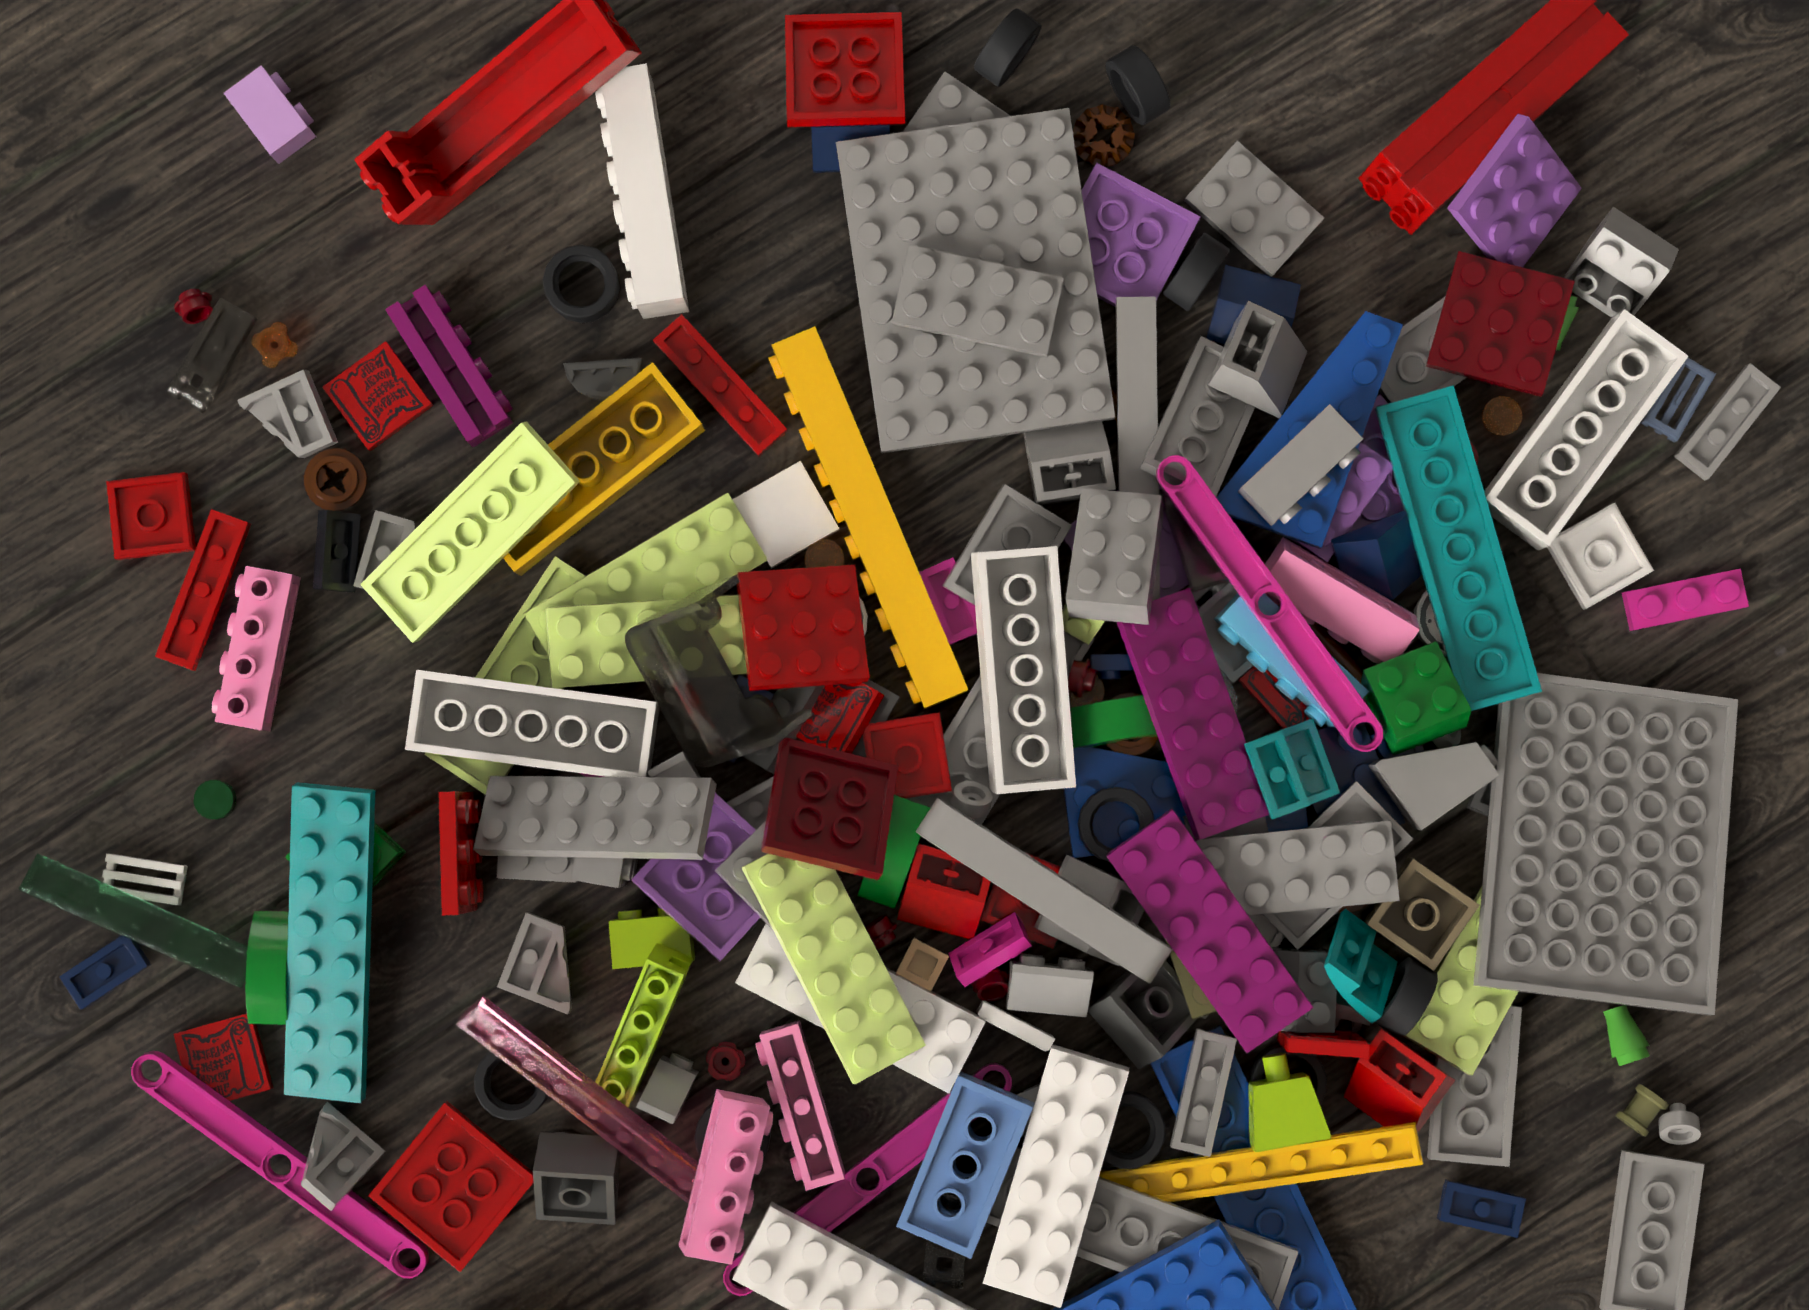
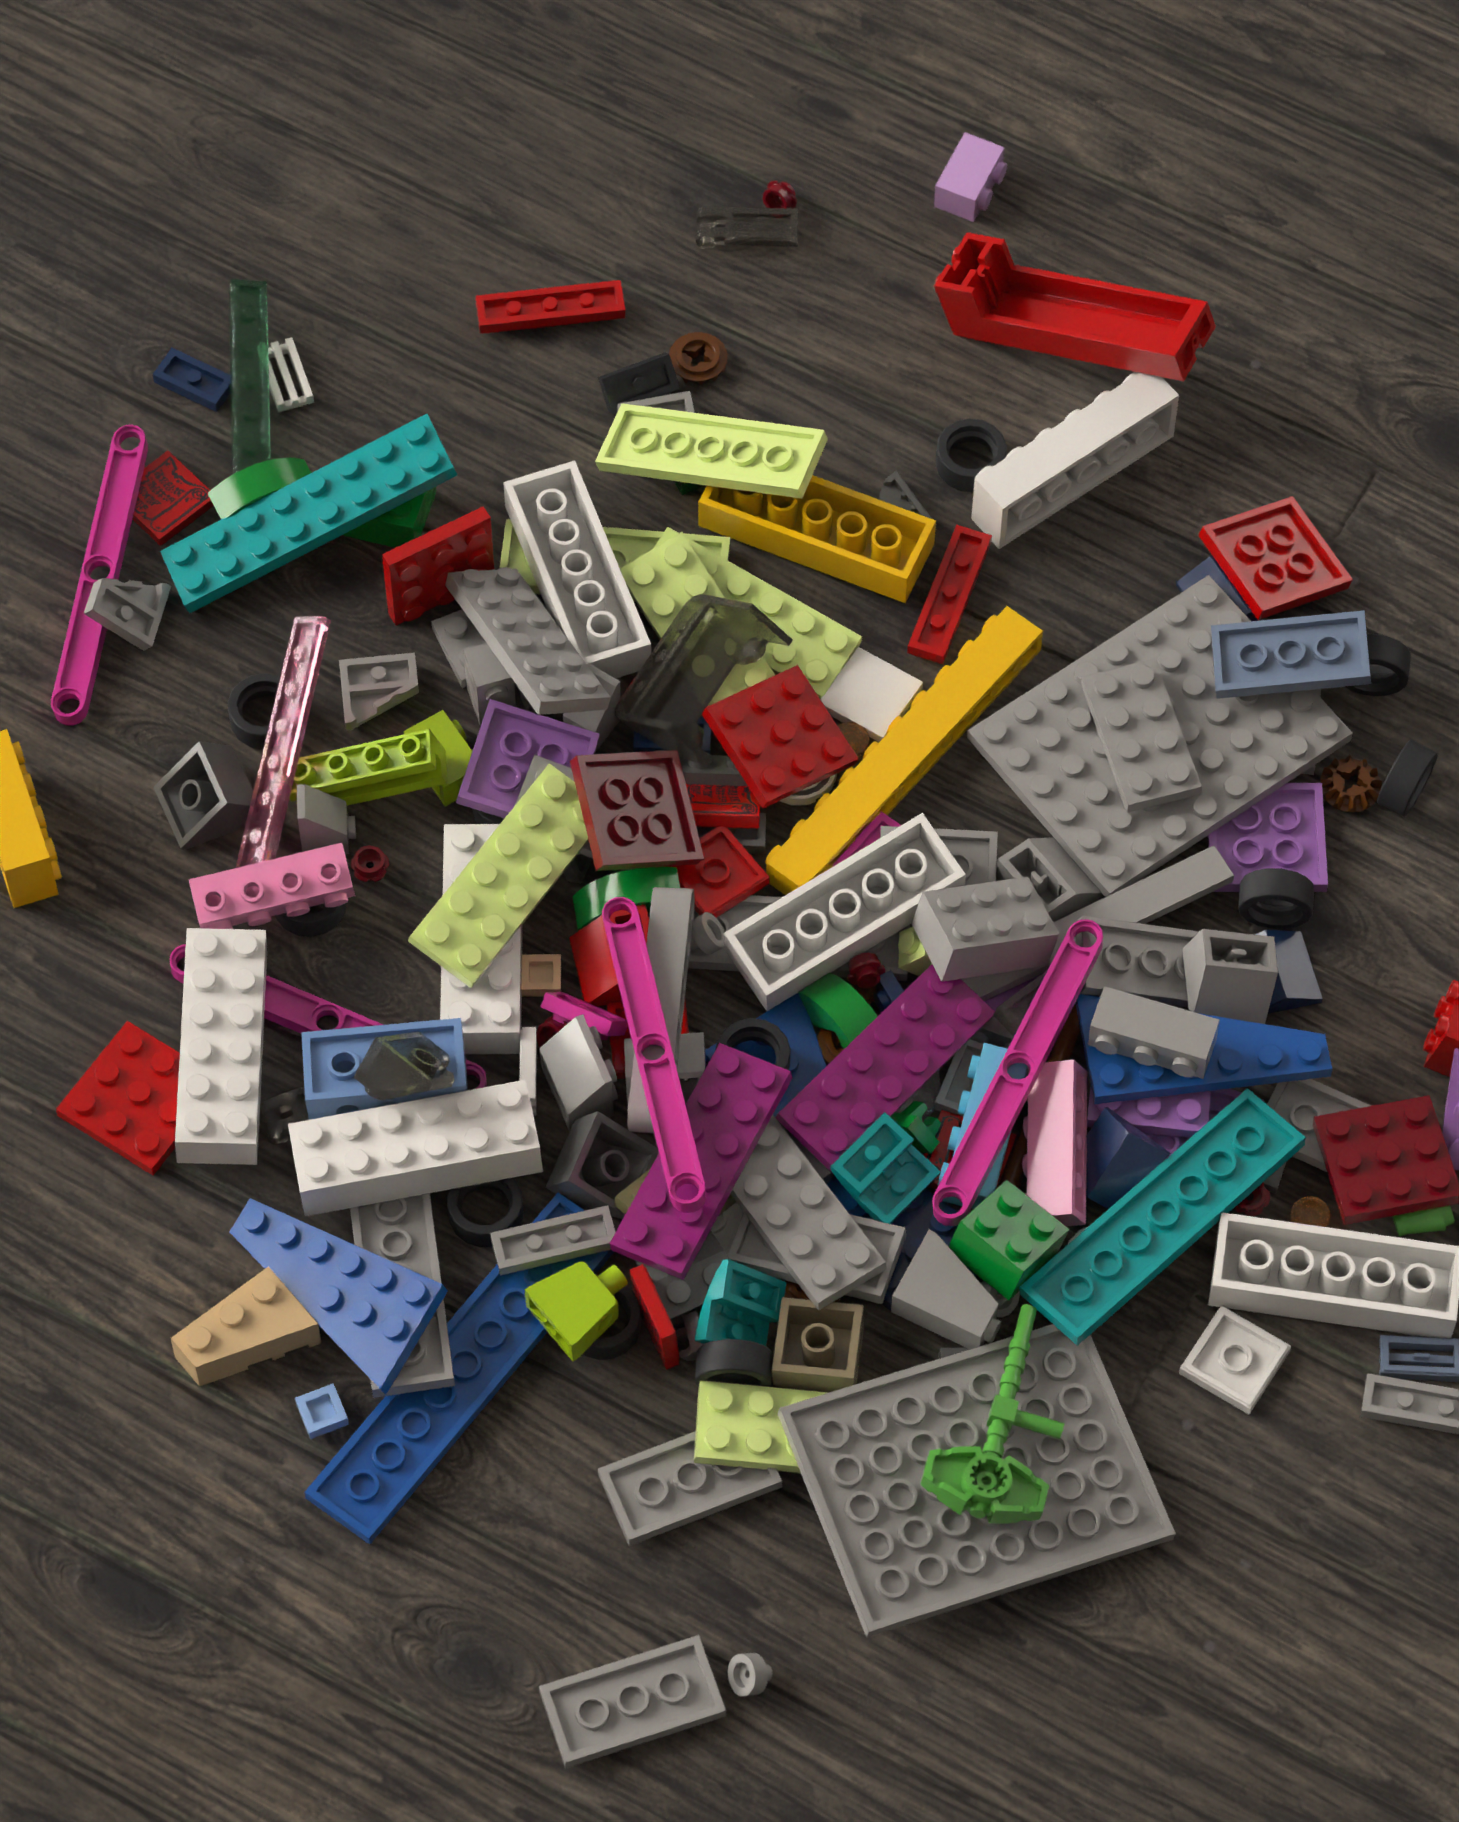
camera: 65 degrees right, 25 degrees down
red tile [106,472,196,560] -> none
dark green tile [194,780,236,819] -> none
bright pink brick [212,566,301,731] -> none
light grey wing [237,370,338,458] -> none
clear orange plate [251,322,298,368] -> none
red tile [322,341,434,451] -> none
red plate [368,1101,534,1272] -> none
magenta brick [385,285,513,447] -> none
bright pink brick [755,1020,845,1191] -> none
dark red plate [865,914,897,950] -> none
yellow tile [1099,1122,1423,1202] -> none
light grey plate [1184,141,1324,277] -> none
red slope [1344,1028,1455,1132] -> none
dark blue plate [1437,1179,1526,1238] -> none
bright green cone [1603,1005,1650,1066] -> none
olive bush [1615,1084,1669,1137] -> none
dark pink plate [1622,568,1749,631] -> none
none -> clear smoke slope [354,1031,455,1101]
none -> dark pink beam [602,897,706,1213]
none -> green tile [891,1101,942,1154]
none -> bright green bar [920,1304,1064,1524]
none -> sand blue plate [1211,610,1371,699]

